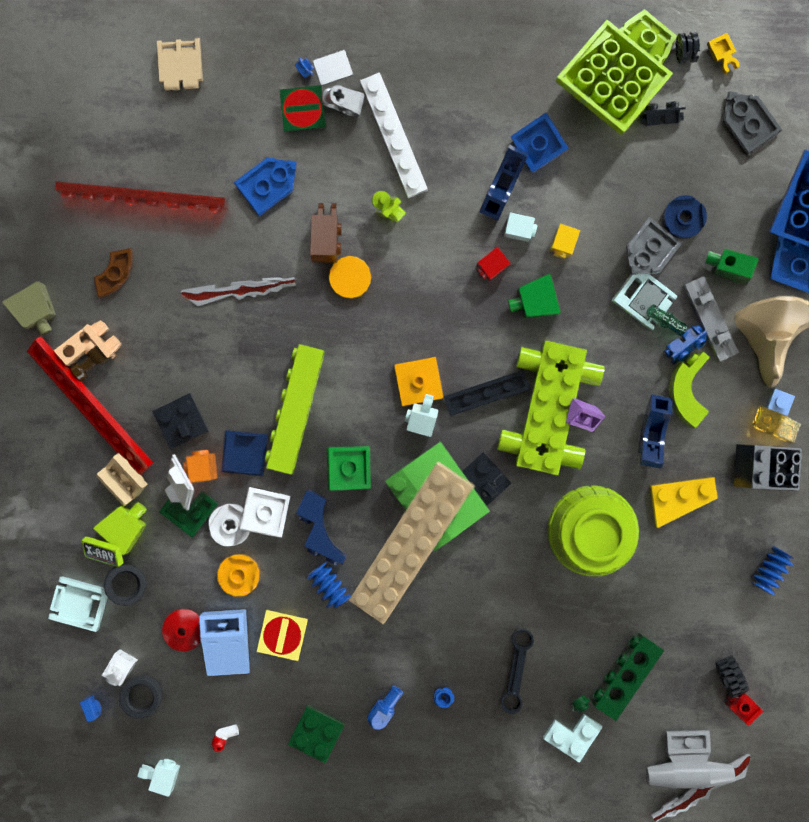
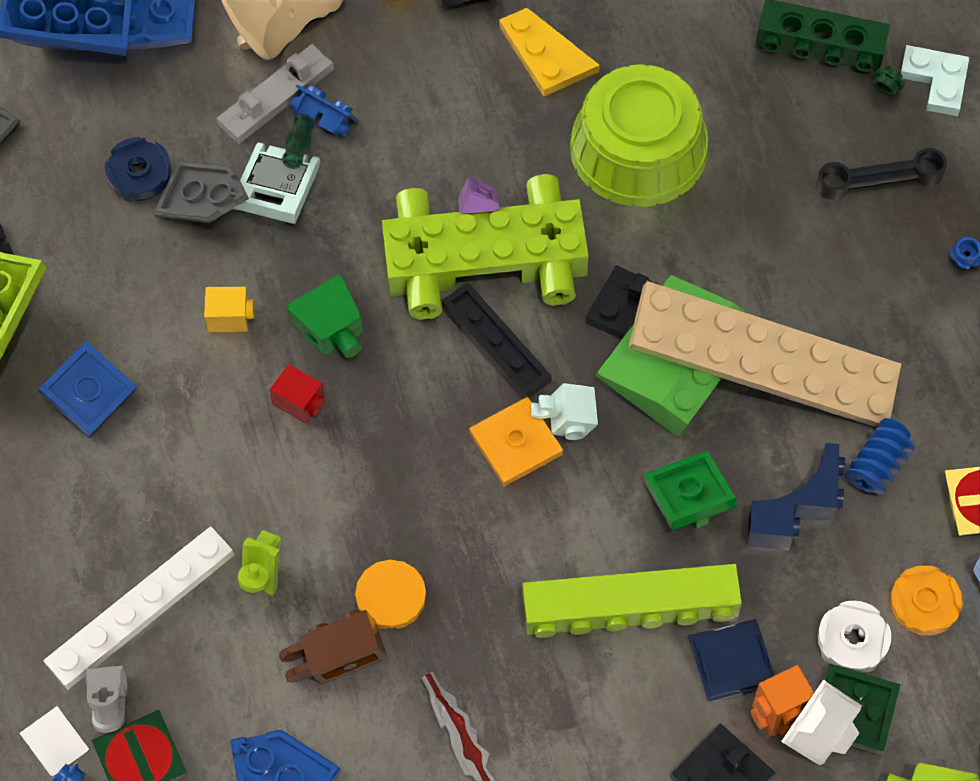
camera: 110 degrees left, 25 degrees down
white plate [239,487,290,538] -> none
dark blue arch [479,145,529,221] -> none
light aqua brick [504,213,537,242] -> none
dark blue arch [638,394,673,469] -> none
lime arch [669,352,709,428] -> none
green torso [705,249,759,286] -> none

